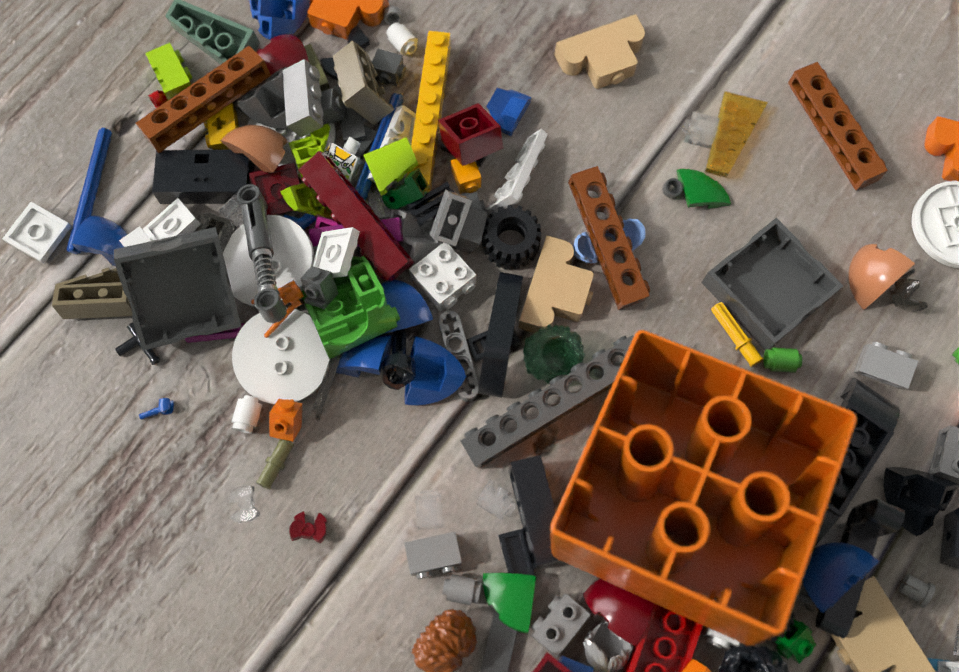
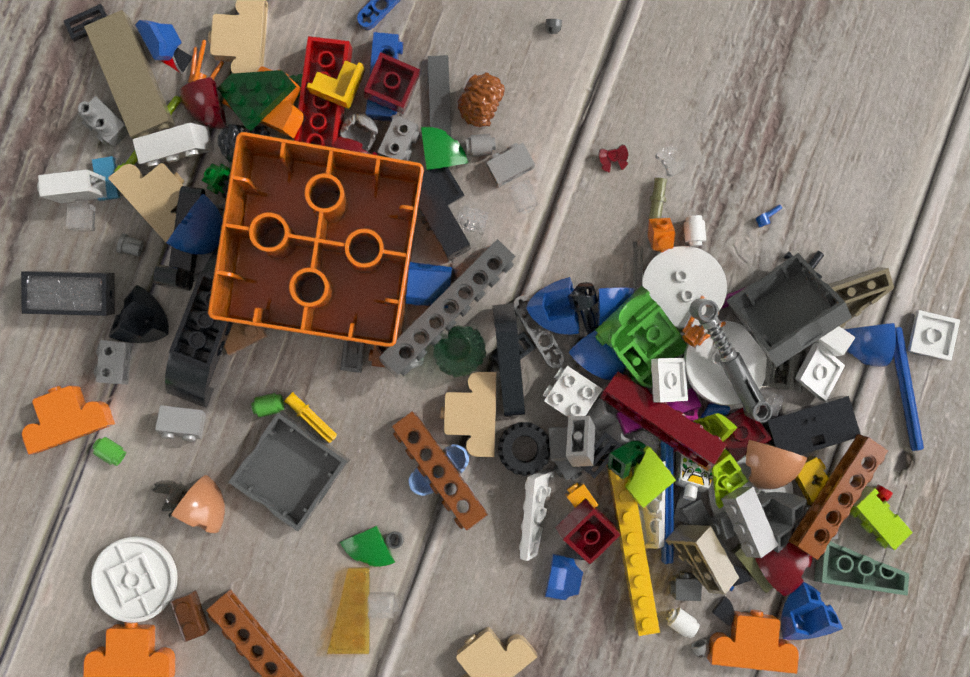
camera: 170 degrees right, 15 degrees up
dark grey brick [300,266,339,309] -> none
none -> reddish brown brick [170,590,210,642]
none -> blue slope [406,262,452,308]

